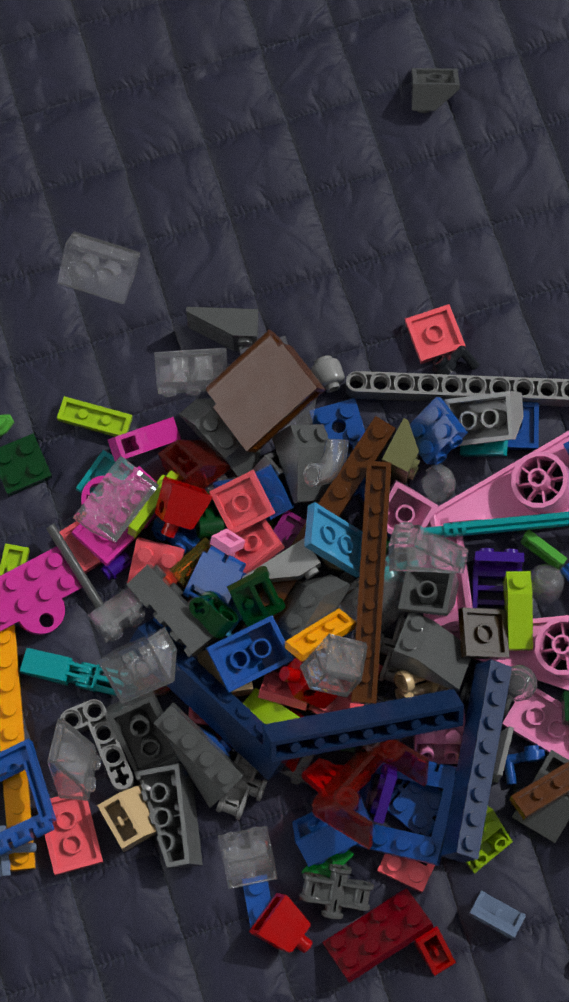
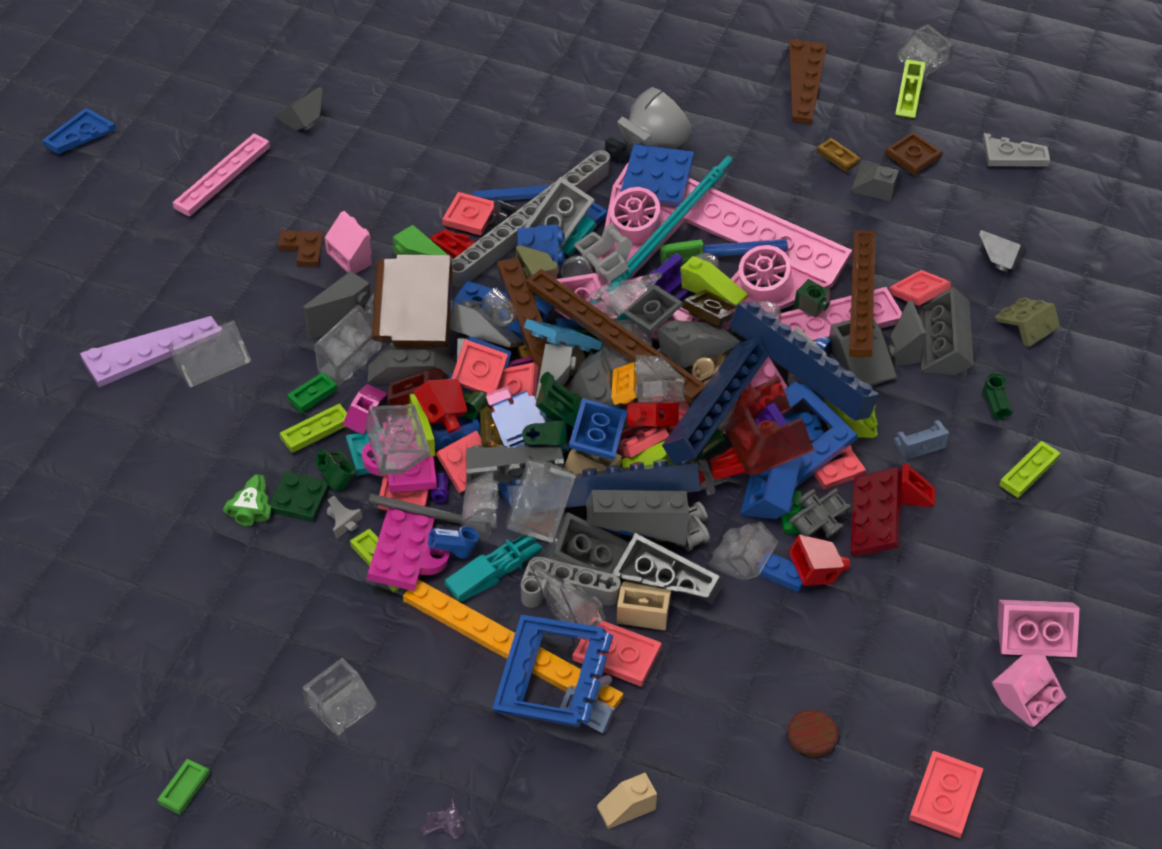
camera: 50 degrees left, 25 degrees down
none -> lavender wing [80,316,222,387]
none -> bright pink plate [173,134,270,217]
none -> reddish brown plate [278,230,324,268]
none -> green plate [287,372,338,413]
none -> dark green piece [315,449,356,492]
none -> bright pink slope [325,211,372,274]
none -> light grey piece [327,496,363,539]
none -> bright green slope [393,225,453,260]
none -> blue piece [428,526,479,558]
none -> red wing [429,230,476,259]
none -> blue axle [472,185,550,201]
none -> light grey bar [574,224,632,281]

